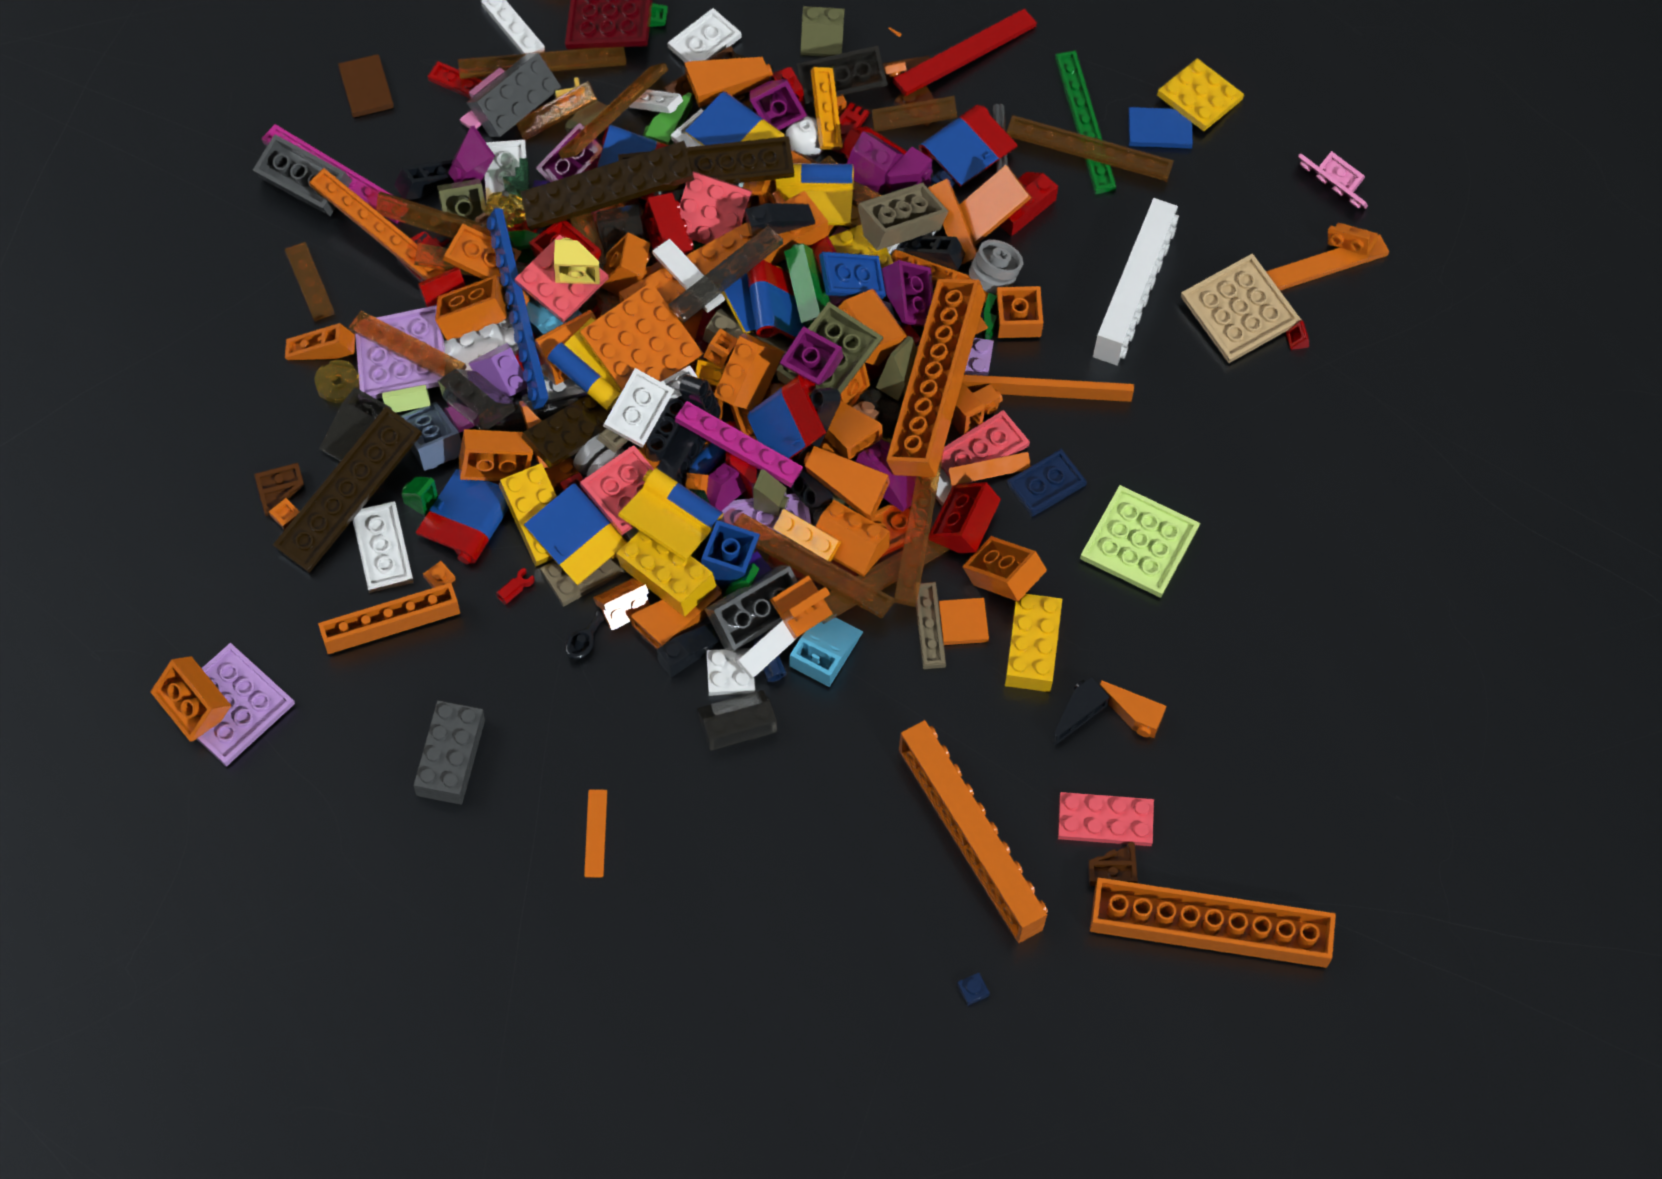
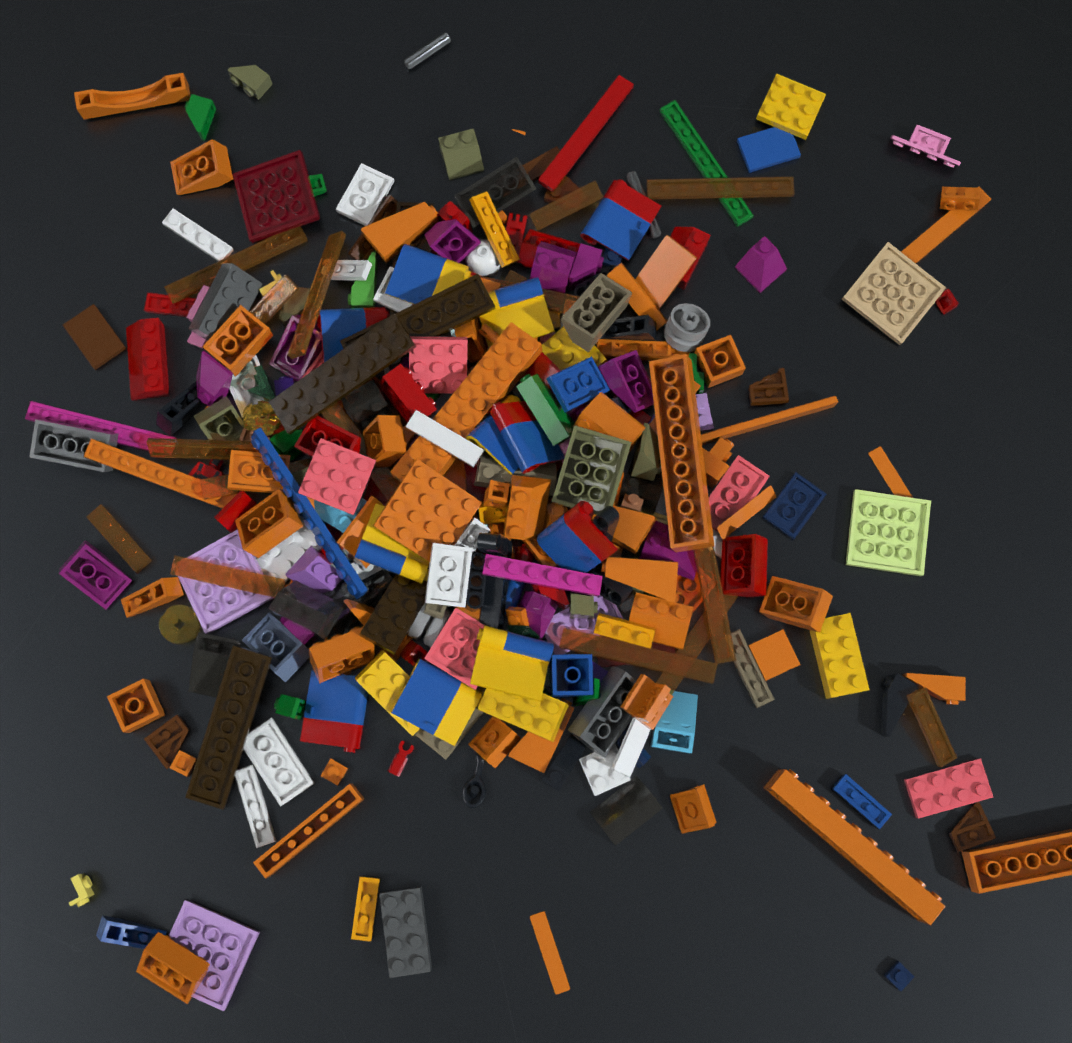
camera: 20 degrees left, 15 degrees up
yellowish green tile [382,385,431,413] -> none
light yellow slope [554,238,600,284] -> none
clear smoke plate [668,226,783,323] -> none
black slope [745,203,815,241] -> none
magenta slope [780,326,843,386] -> none
orange plate [881,61,906,77] -> none
white brick [1093,198,1179,365] -> none
none -> magenta slope [59,540,132,610]
none -> light yellow bracket [69,873,95,907]
none -> blue slope [96,915,166,949]
none -> orange brick [107,678,165,733]
none -> red slope [126,318,170,400]
none -> orange slope [202,305,273,377]
none -> white tile [235,765,277,848]
none -> light orange plate [351,876,380,941]
none -> orange bracket [670,784,717,834]
none -> magenta slope [735,236,787,293]
none -> reddish brown wing [748,368,789,406]
none -> blue plate [832,774,892,830]
none -> orange sticker [868,446,913,498]
none -> clear orange tile [907,687,957,767]

